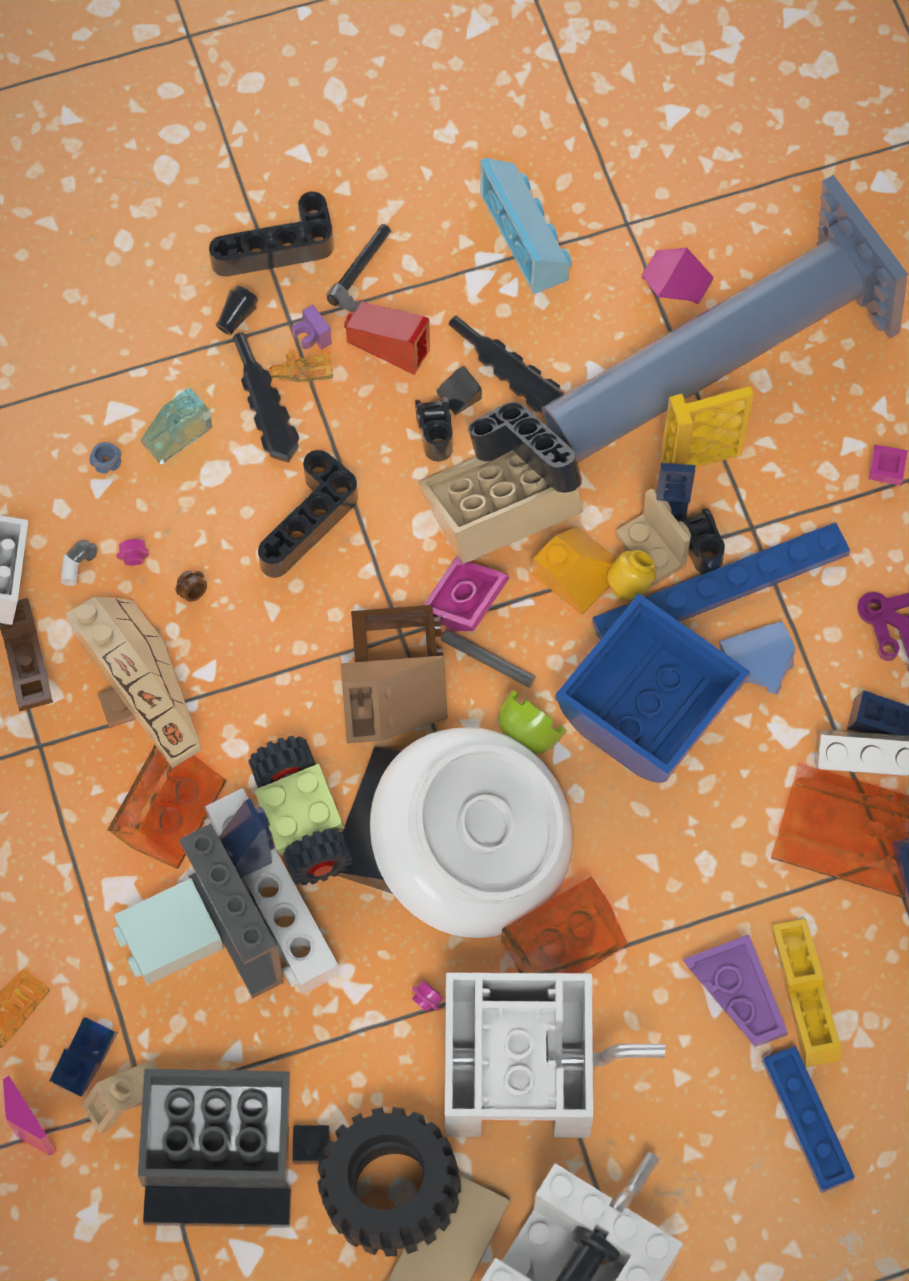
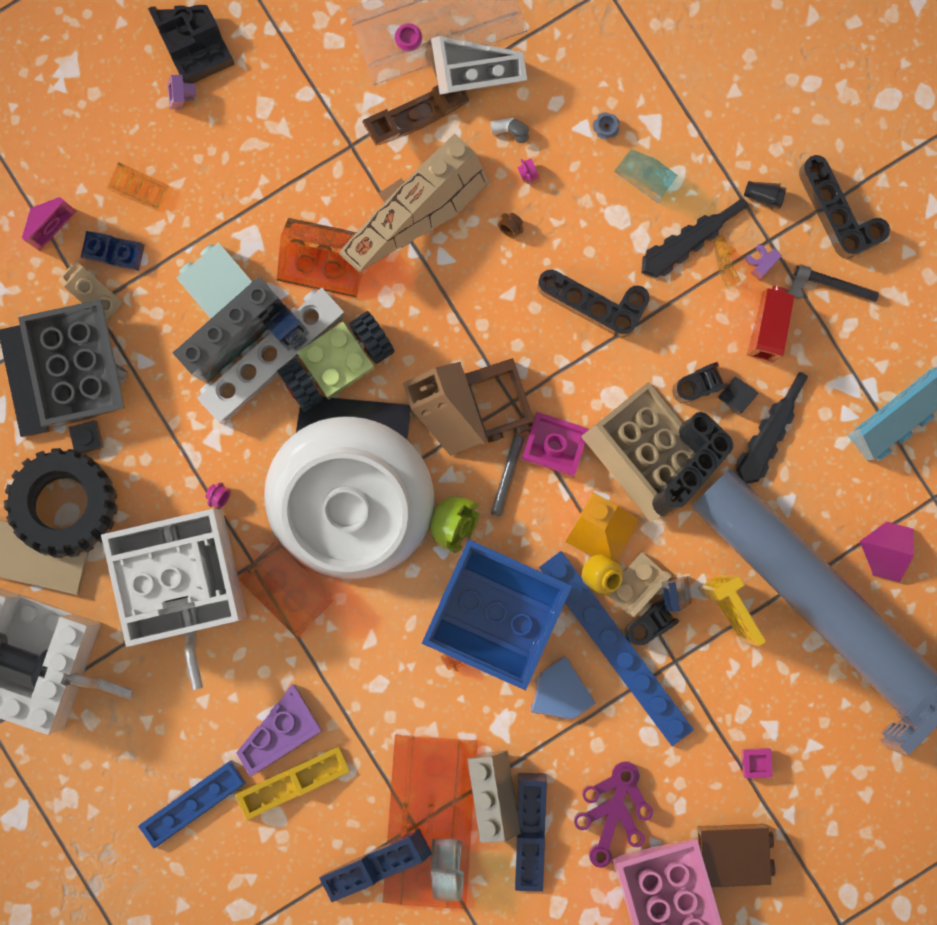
camera: 75 degrees right, 20 degrees up
none -> clear orange plate [441,654,465,672]

